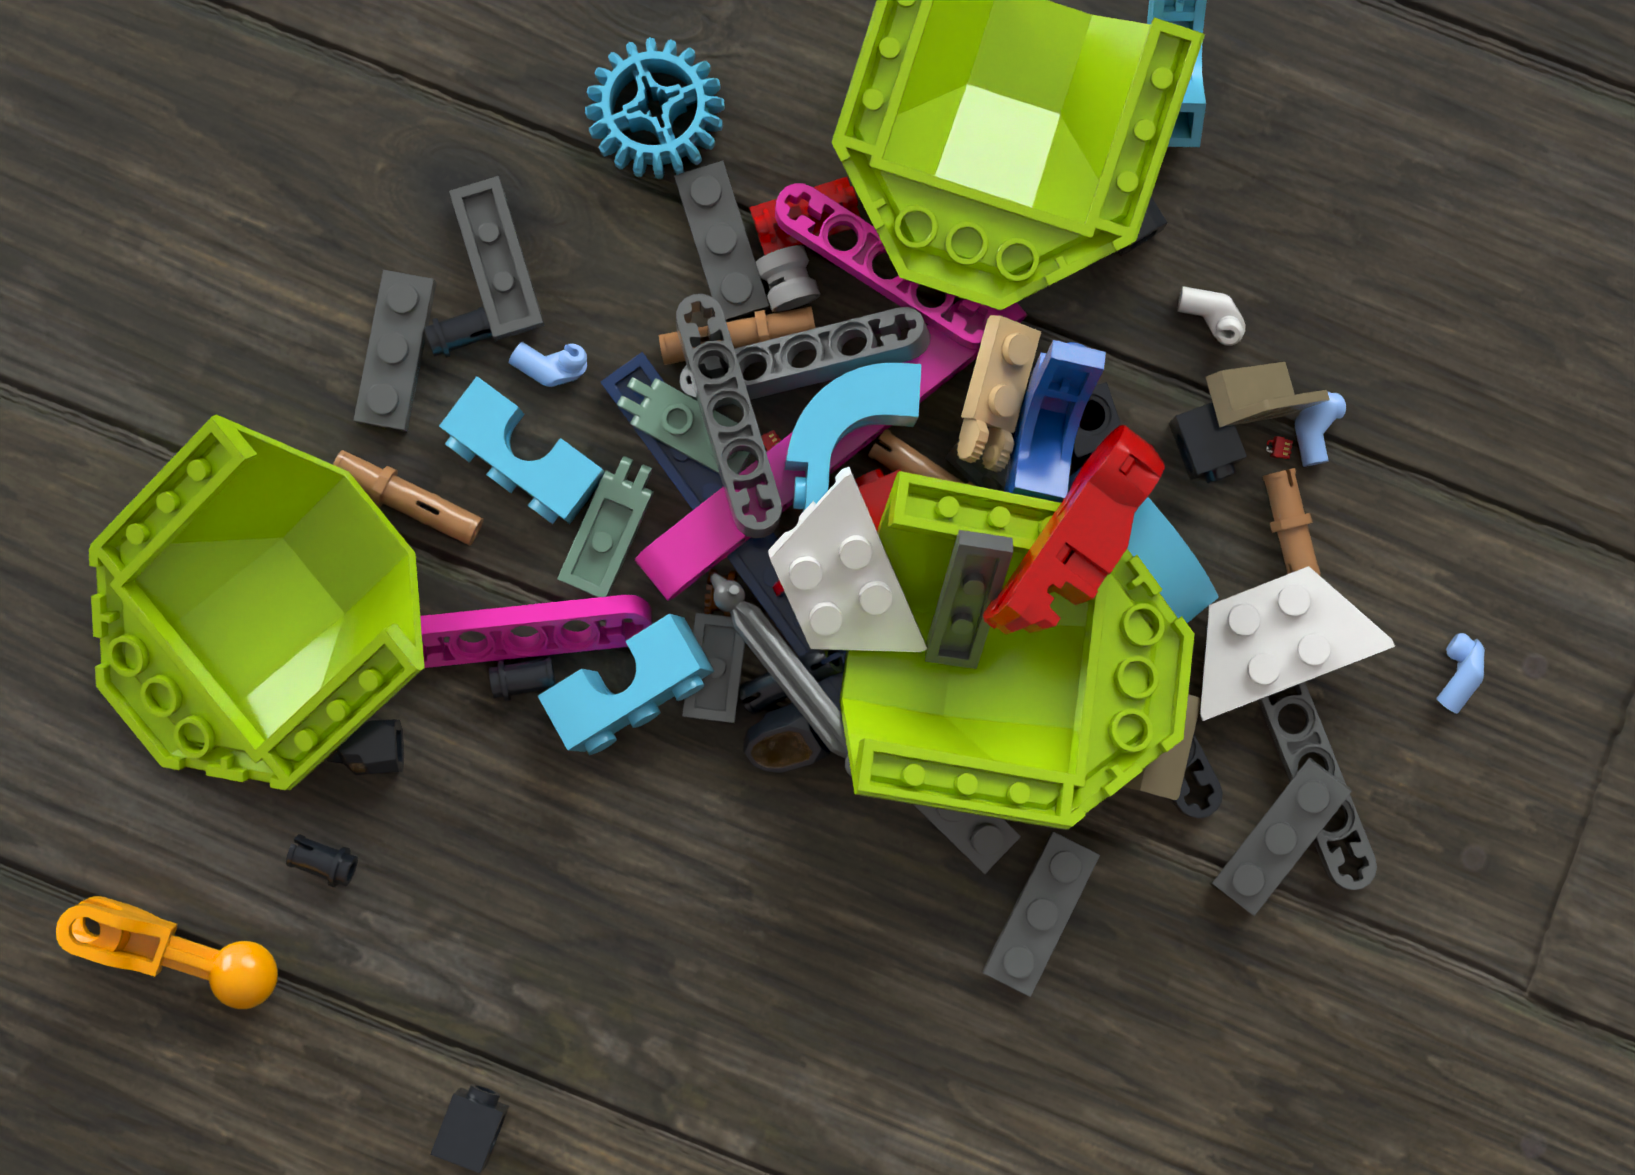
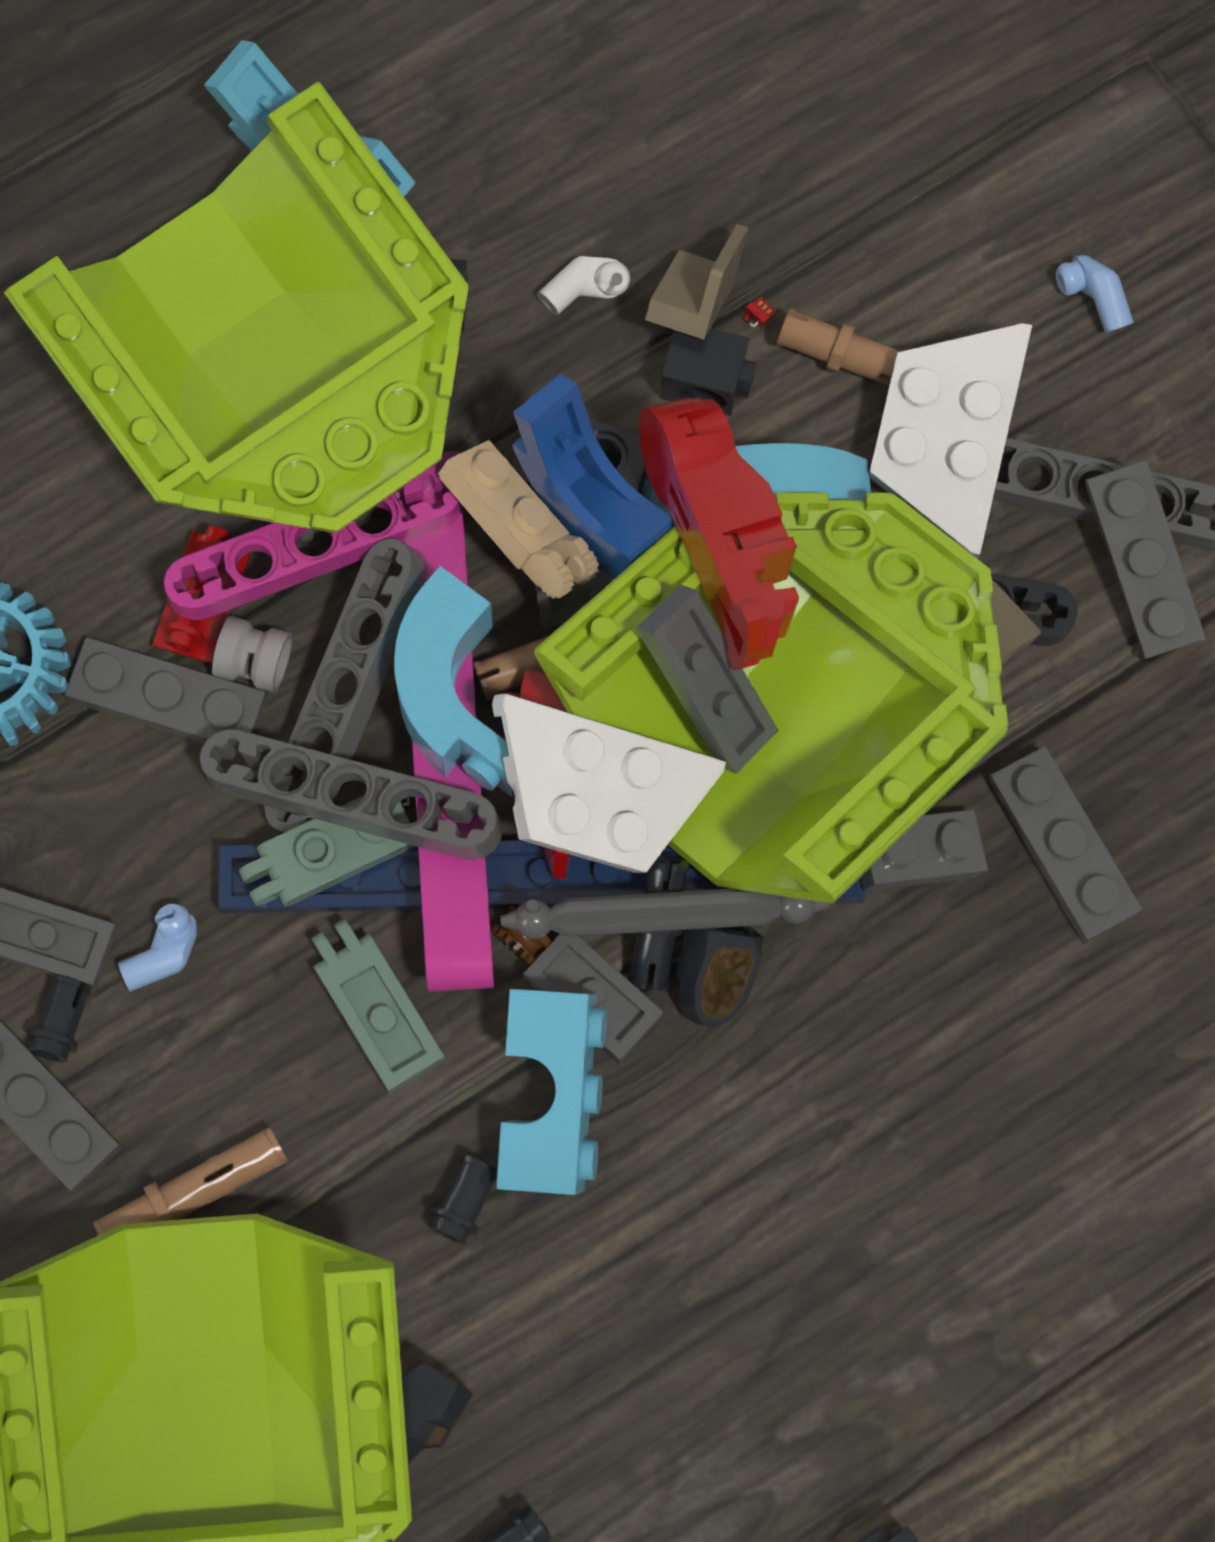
camera: 60 degrees left, 10 degrees down
dark pink beam [420,595,652,668] -> none
medium azure arch [439,376,605,524] -> none
medium nougat pin [659,306,815,365] -> none
light blue arm [1295,391,1346,467] -> none

